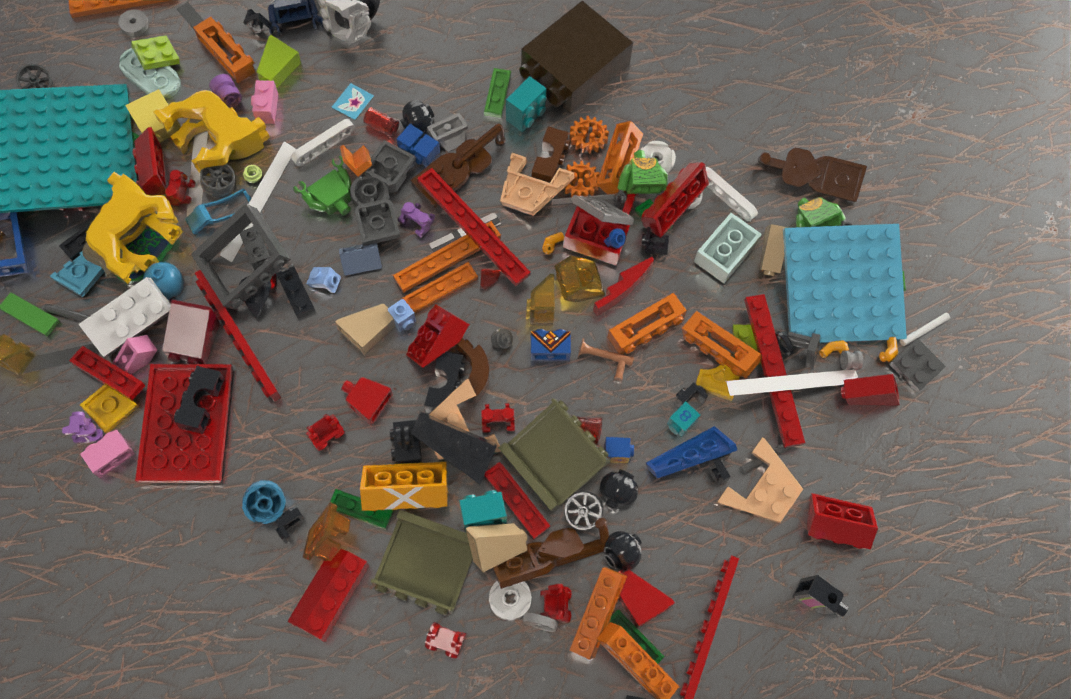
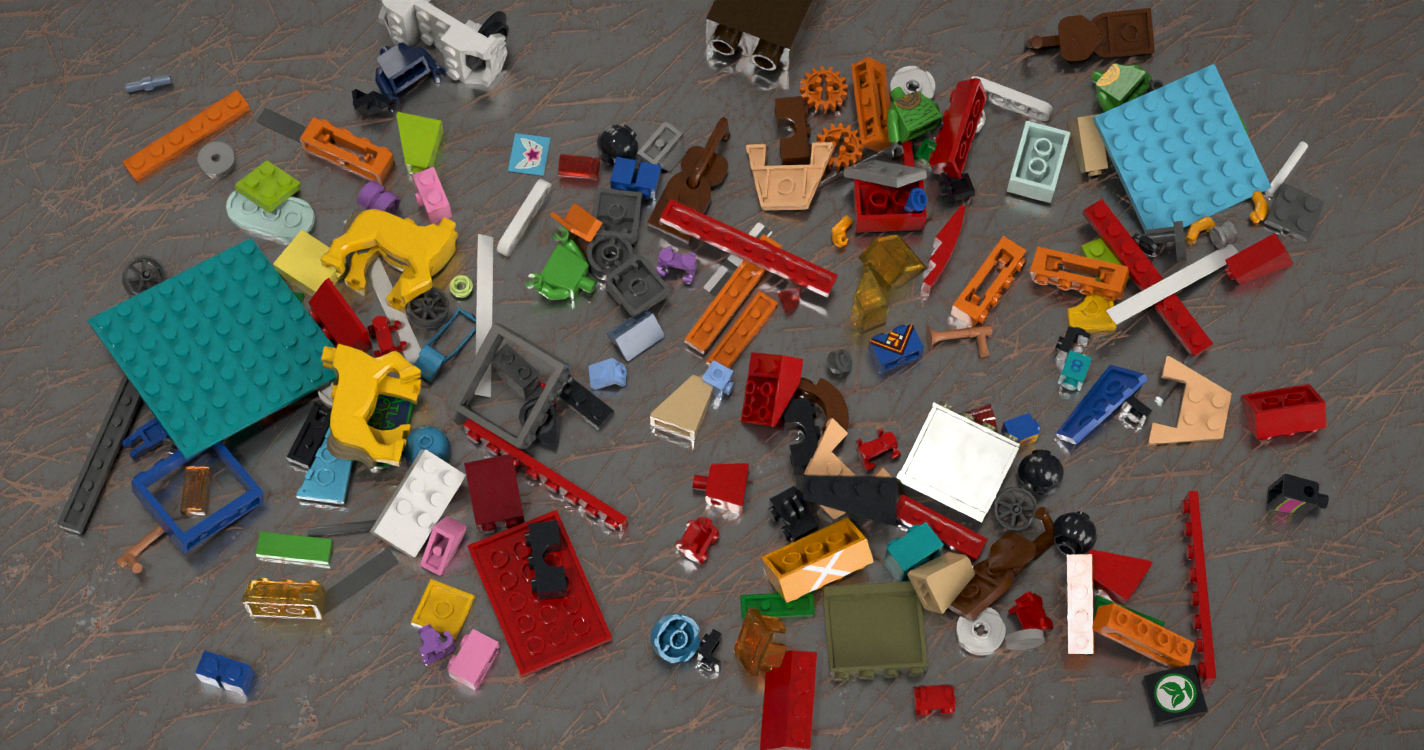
camera: 20 degrees left, 0 degrees up
red plate [69,346,145,401] -> none
bright green tile [484,68,511,118] -> none
teal brick [506,76,547,132] -> none

